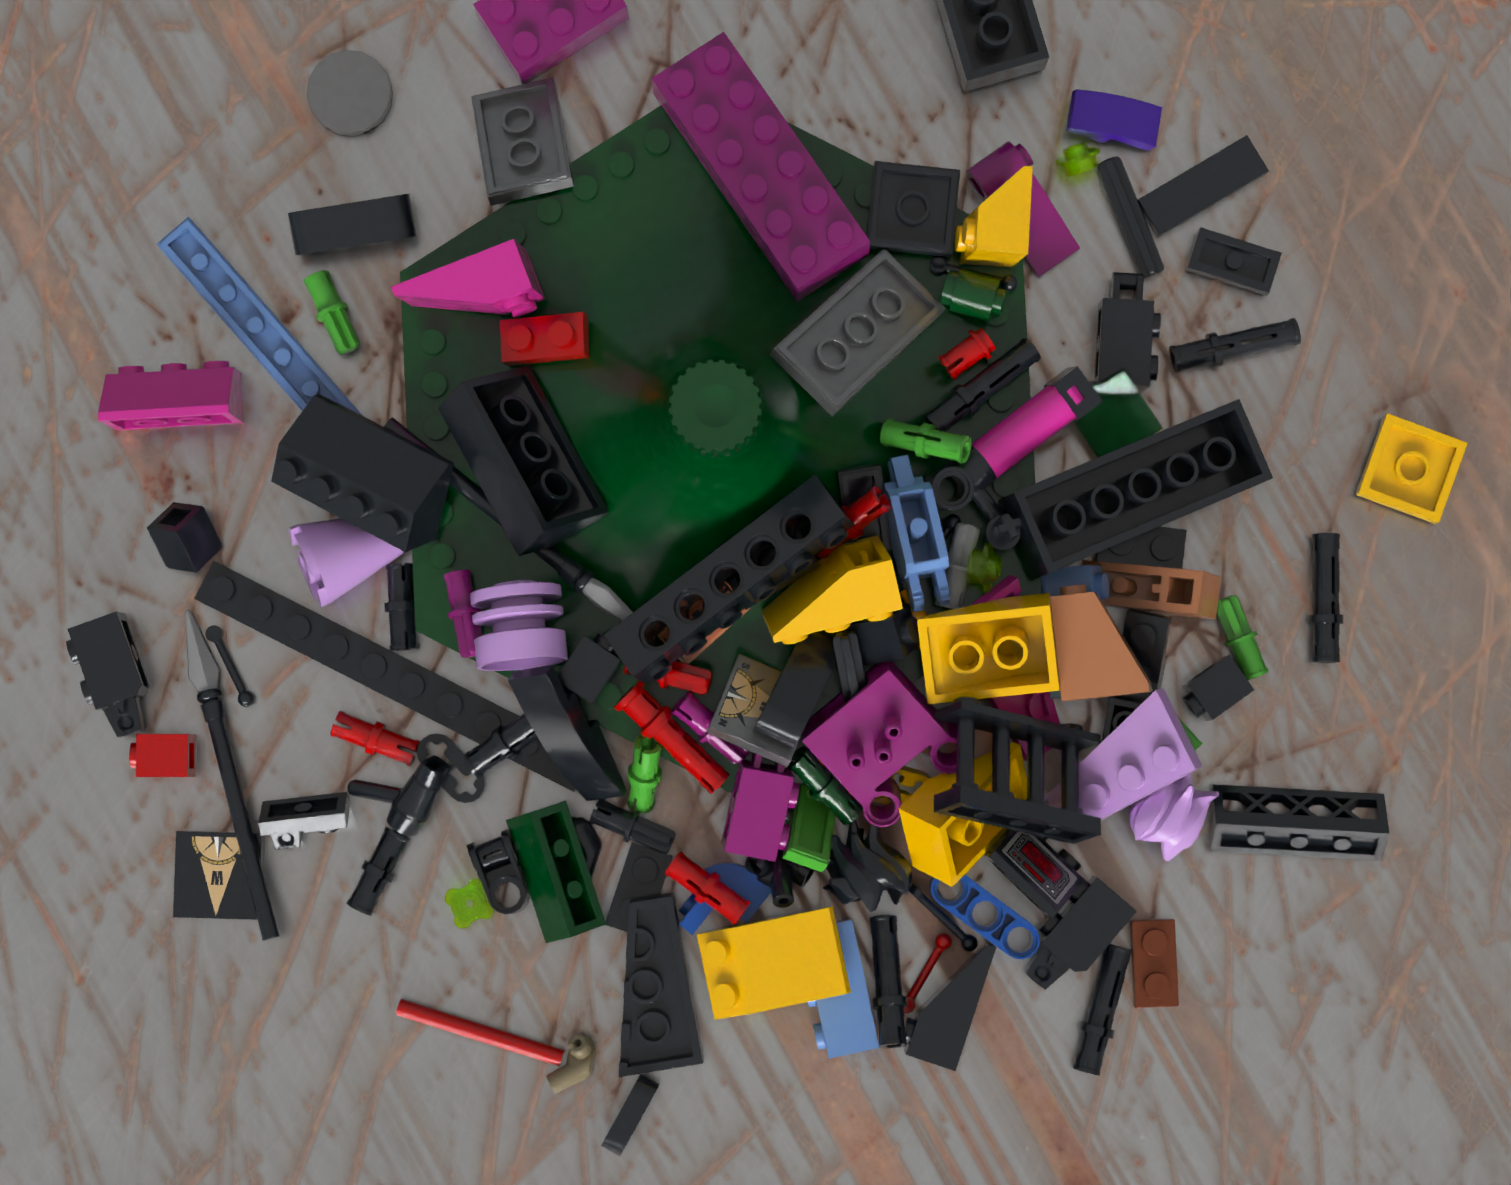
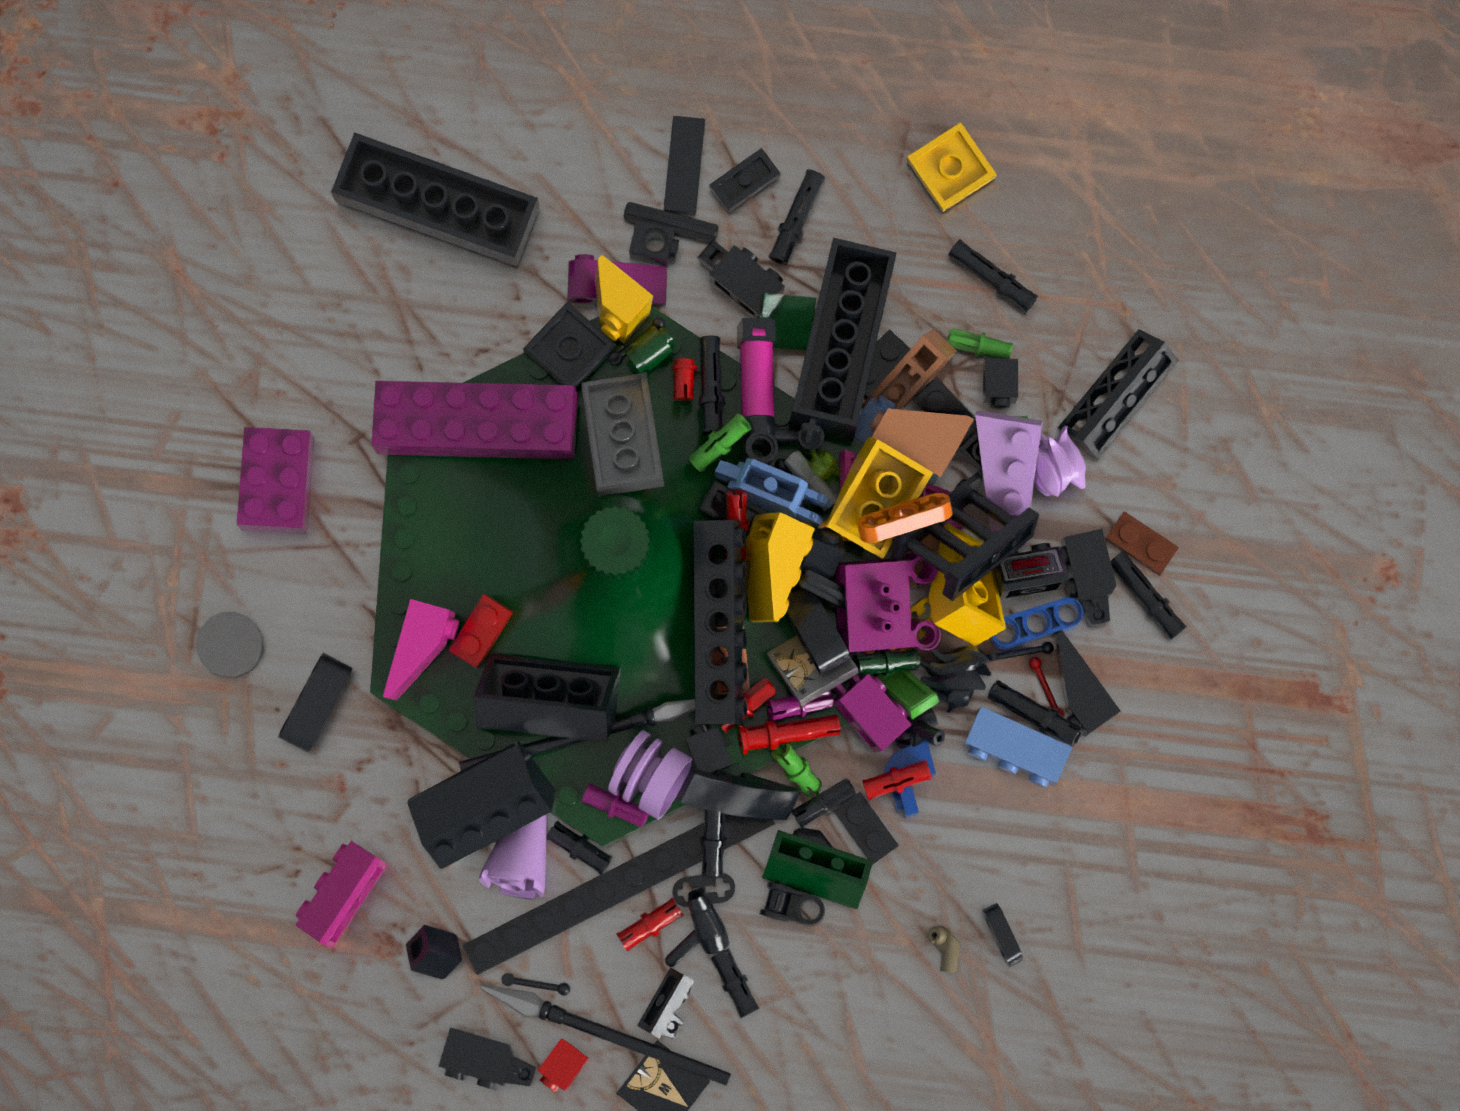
camera: 60 degrees left, 5 degrees down
medium blue tile [157,217,363,416] -> none
bright green axle [304,270,359,355] -> none
red bar [396,999,565,1067] -> none
clear neon green plate [445,879,494,929] -> none
flat silver tile [471,77,574,206] -> none
black wing [619,892,704,1077] -> none
yellow slope [696,906,851,1020] -> none
clear neon green plate [1056,142,1101,176] -> none
dark purple slope [1066,89,1162,151] -> none
none -> black brick [629,221,679,267]
none -> orange beam [857,493,953,543]

